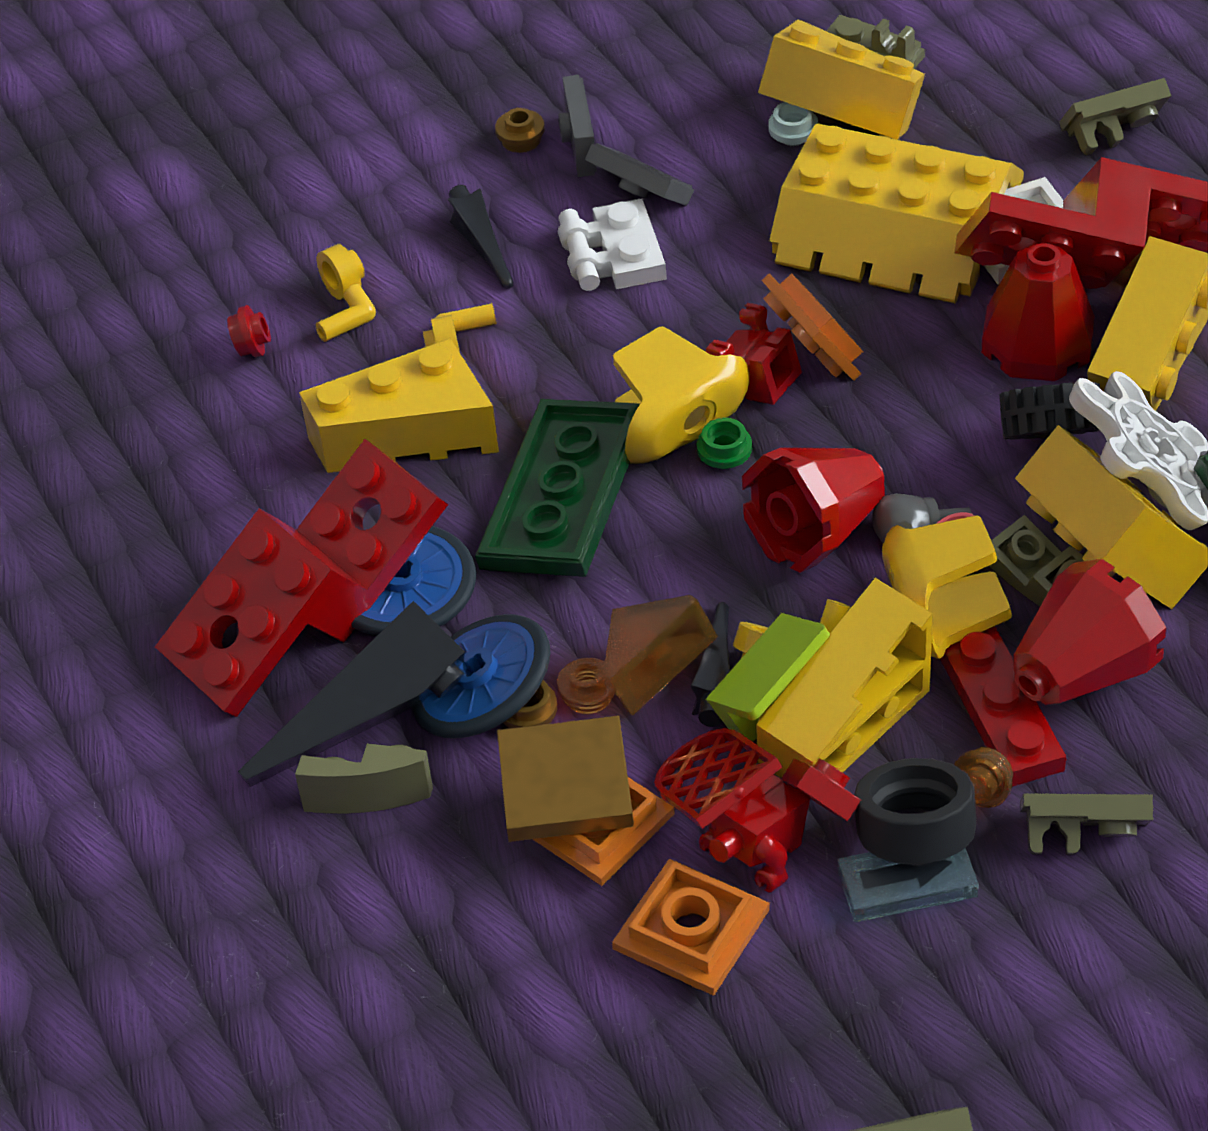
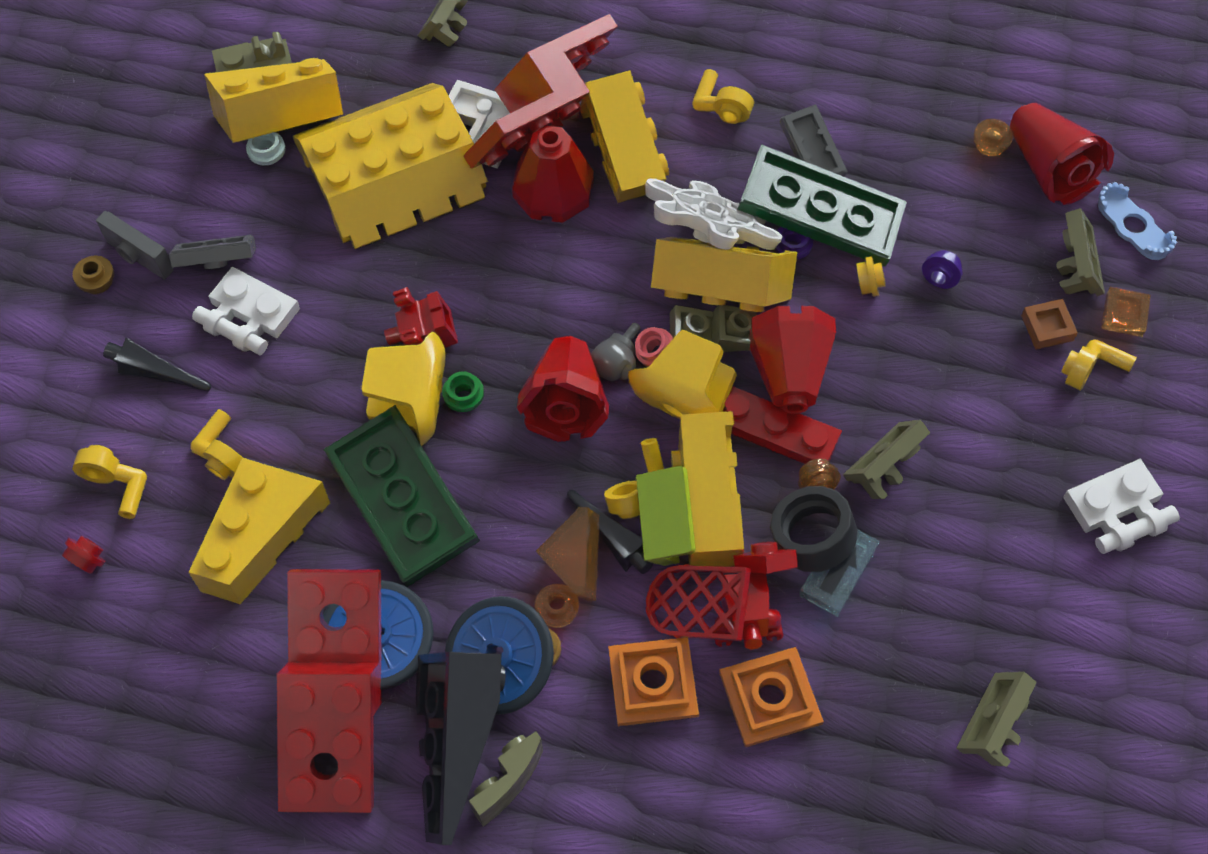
camera: 50 degrees left, 15 degrees up
pearl gold tile [497,716,634,842] -> none
orange piece [761,273,863,381] -> none
black tyre [999,382,1100,440] -> none

